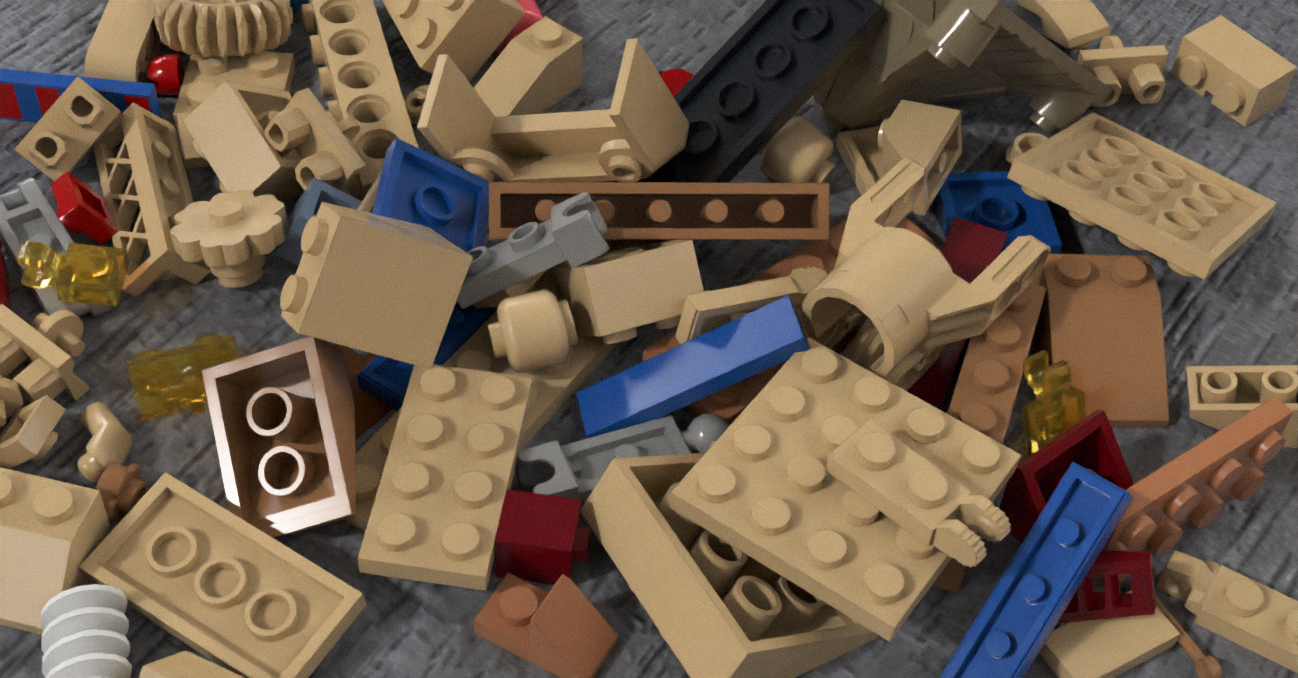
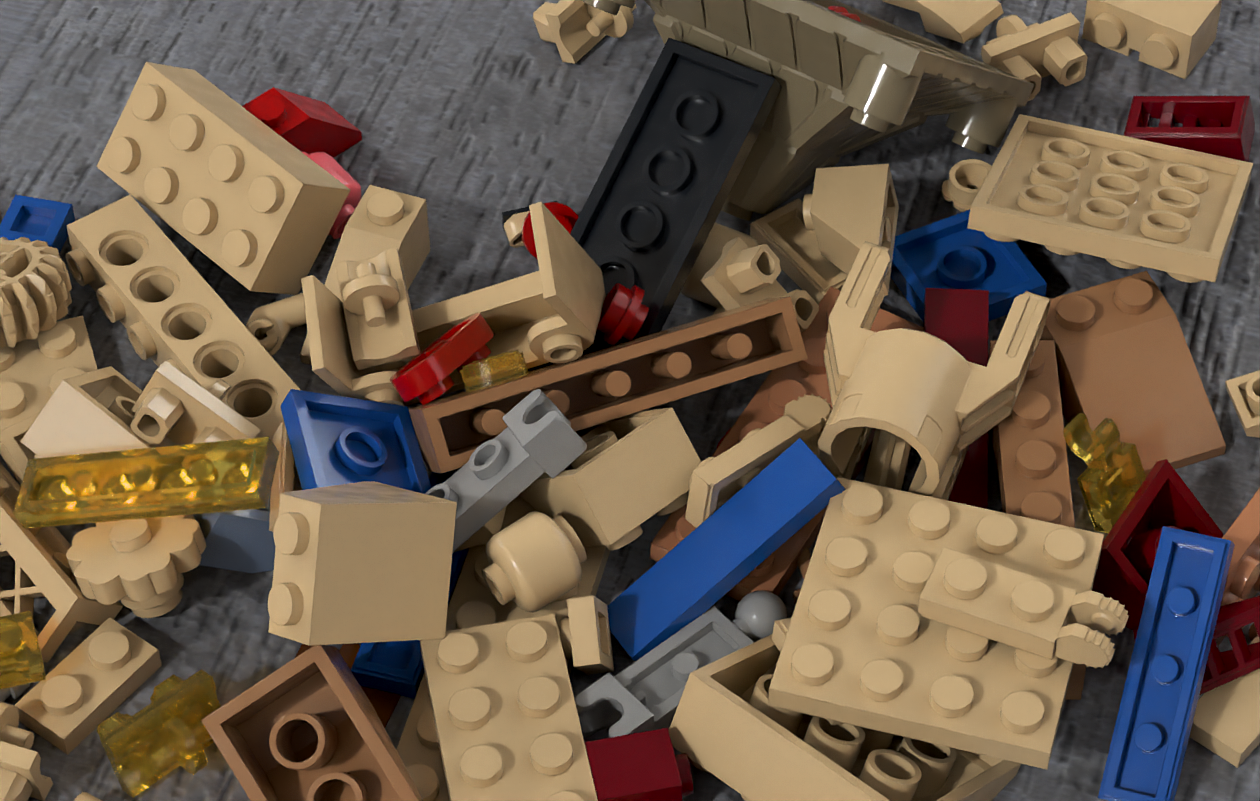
camera: 15 degrees left, 0 degrees up
none -> clear yellow plate [13,437,279,528]
none -> tan plate [14,617,162,755]
none -> tan hips [335,247,421,372]
none -> red plate [390,312,495,405]
none -> clear yellow tile [460,349,529,392]
none -> tan plate [559,595,614,675]
none -> red plate [597,283,649,346]
none -> tan hips [701,236,819,333]
none -> dark red slope [1123,96,1255,162]

